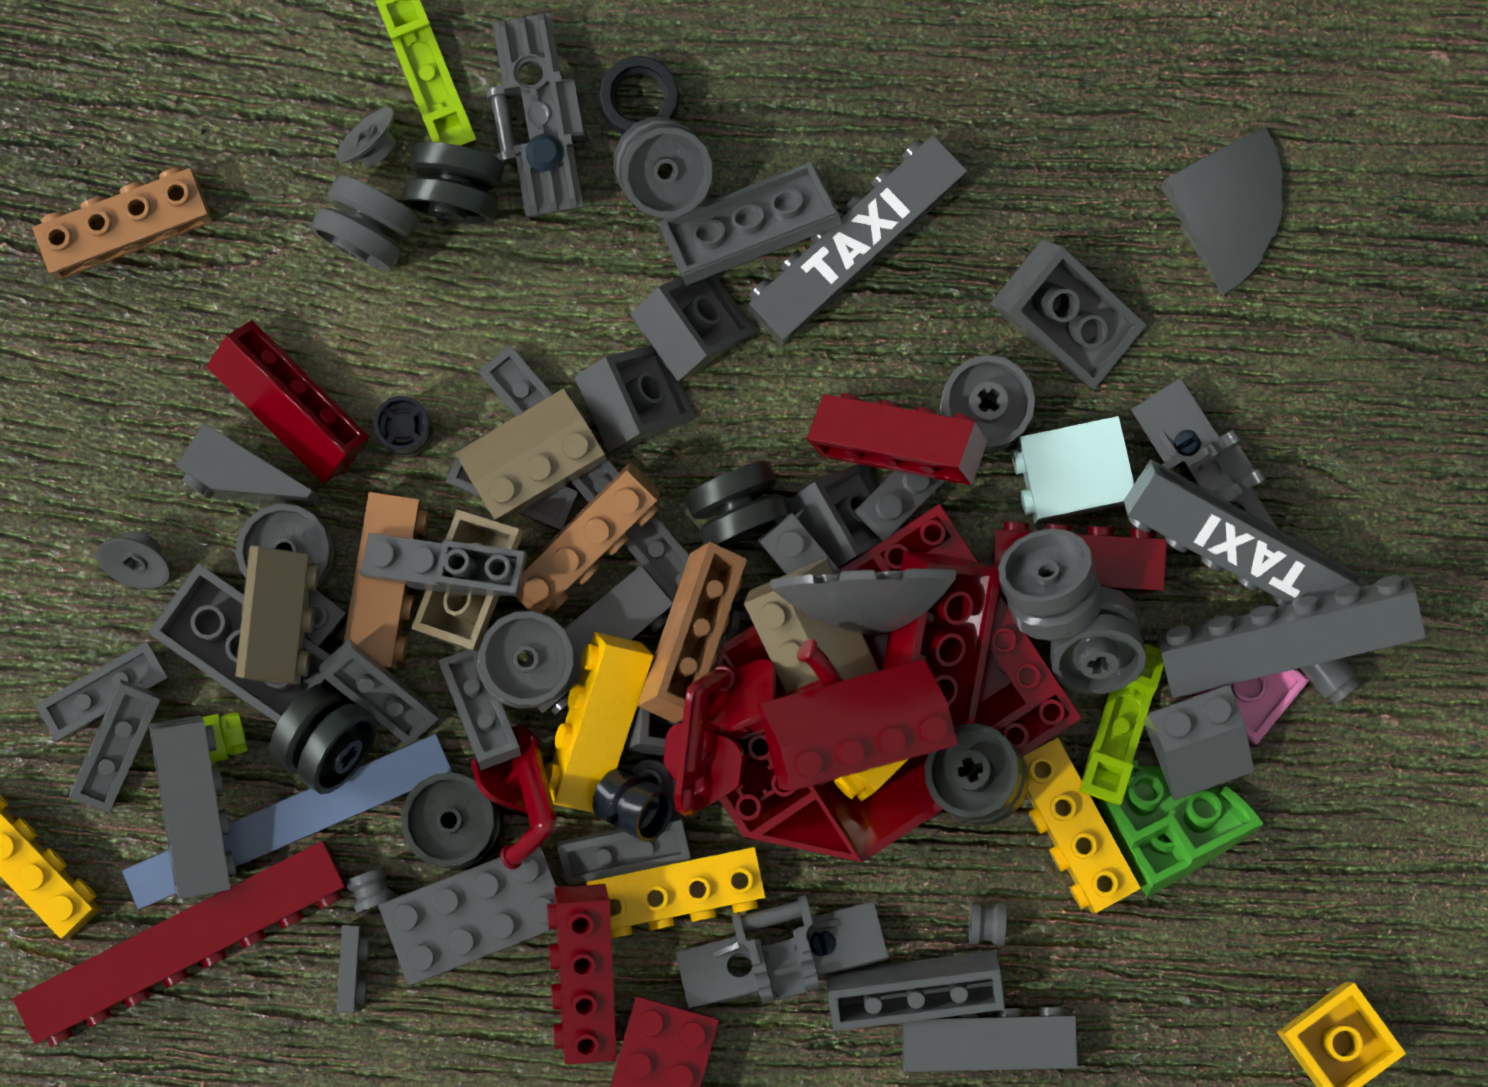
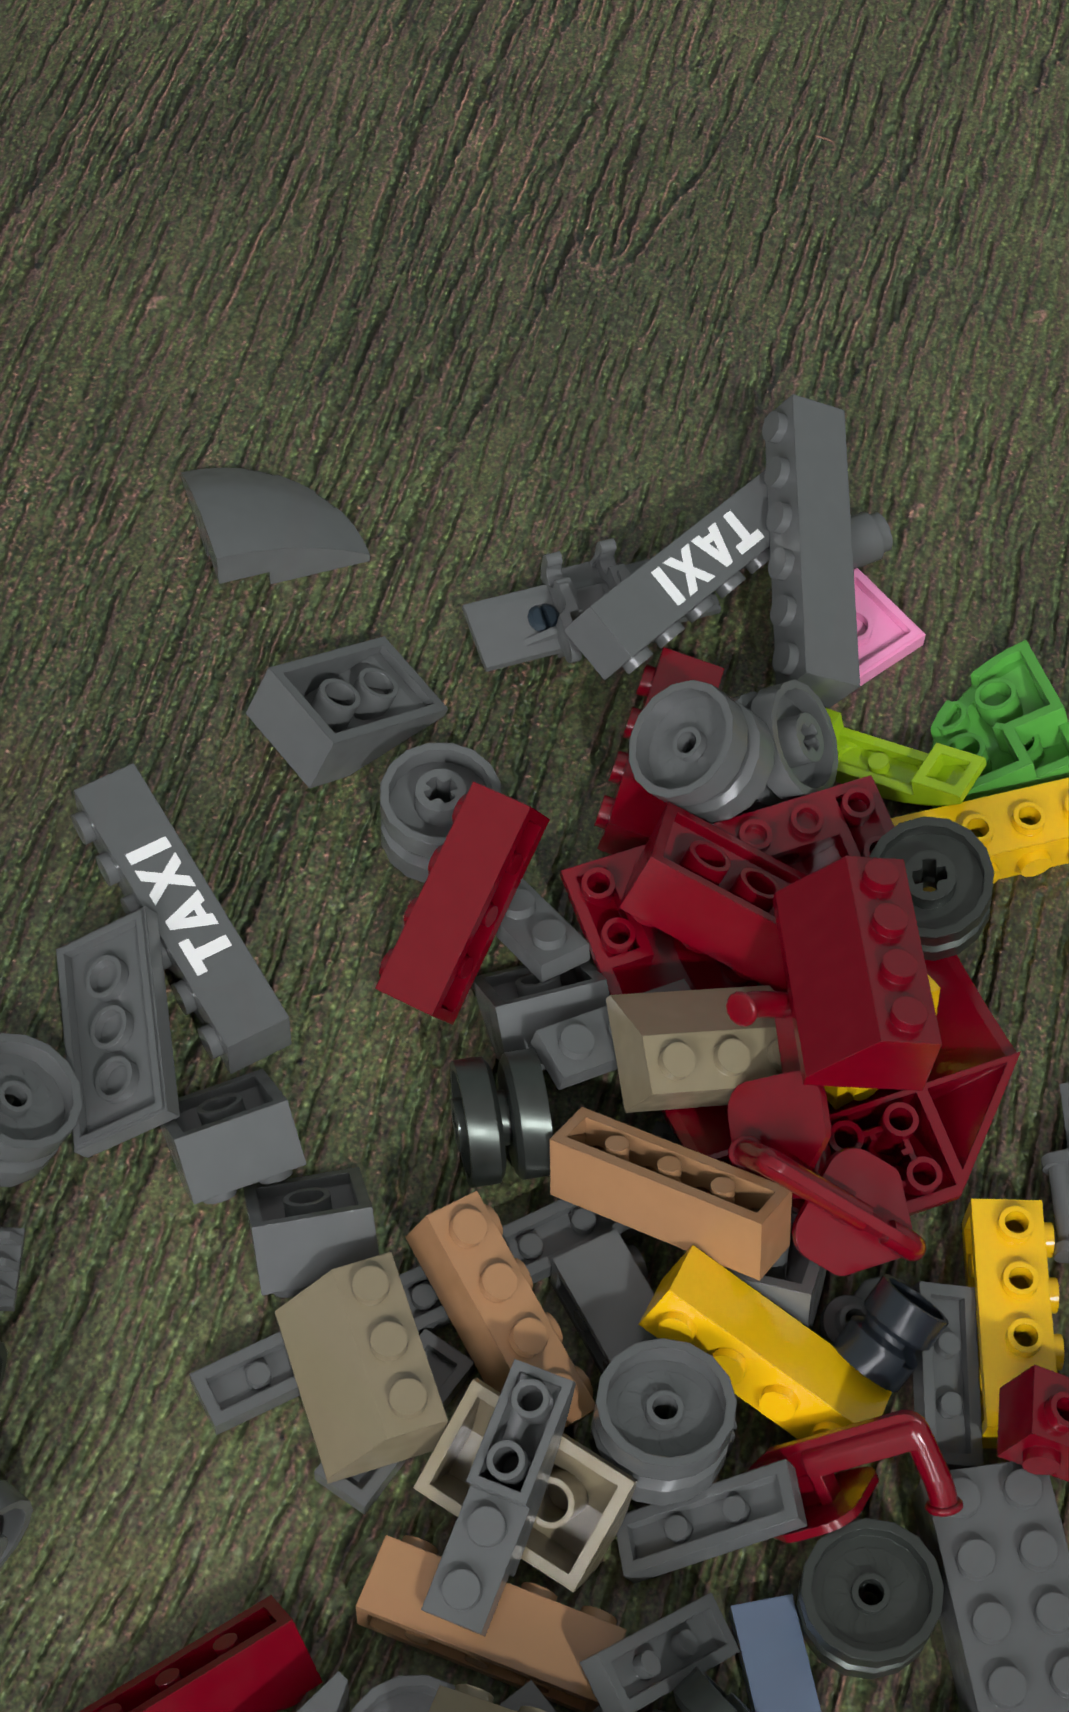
camera: 80 degrees left, 25 degrees down
black wheel [374,396,434,458] -> none
dark grey brick [771,569,956,635] -> none
light aqua brick [1011,416,1134,524] -> none
dark grey slope [1143,685,1254,801] -> none

